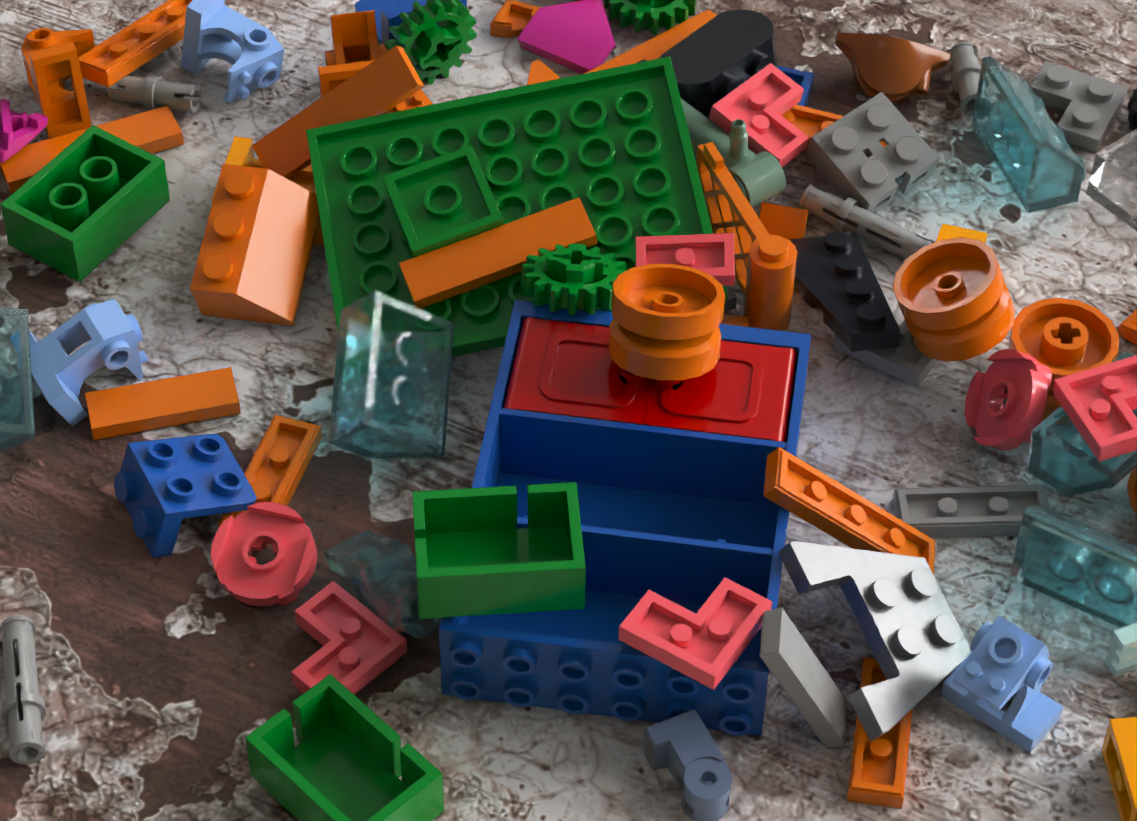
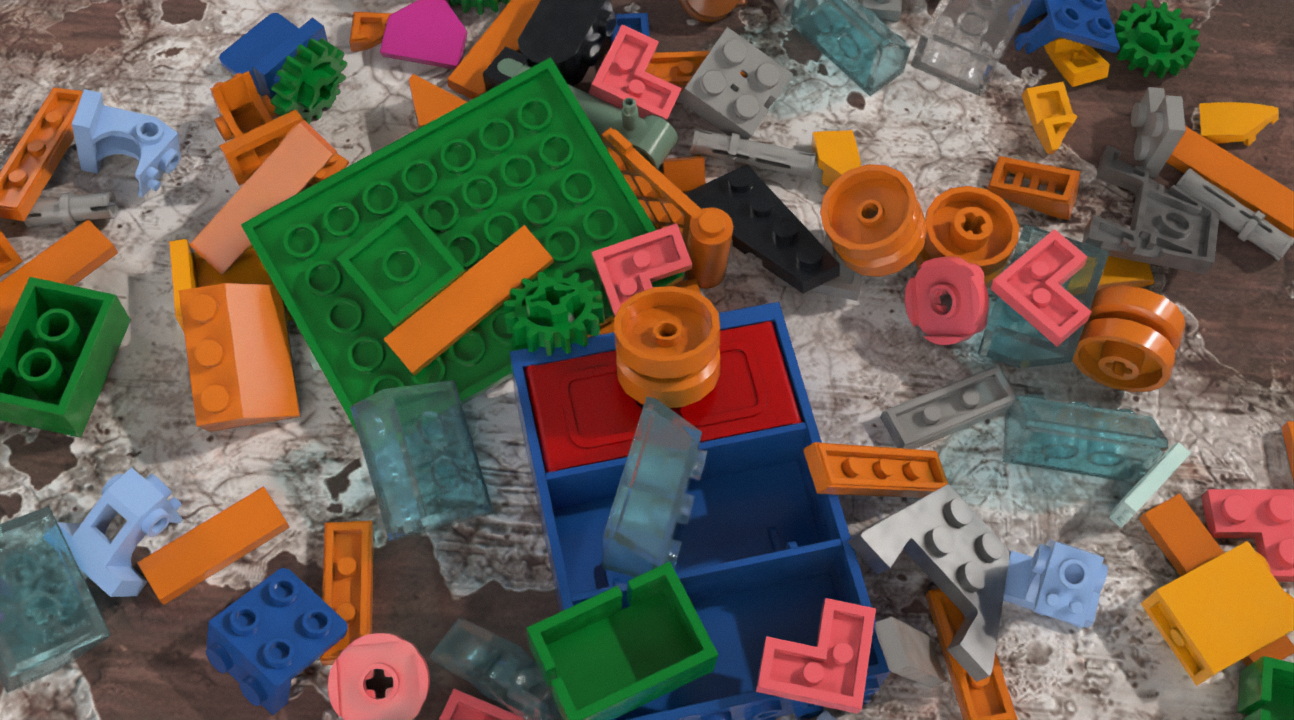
camera: 25 degrees left, 15 degrees up
none -> clear light blue slope [603,396,708,577]

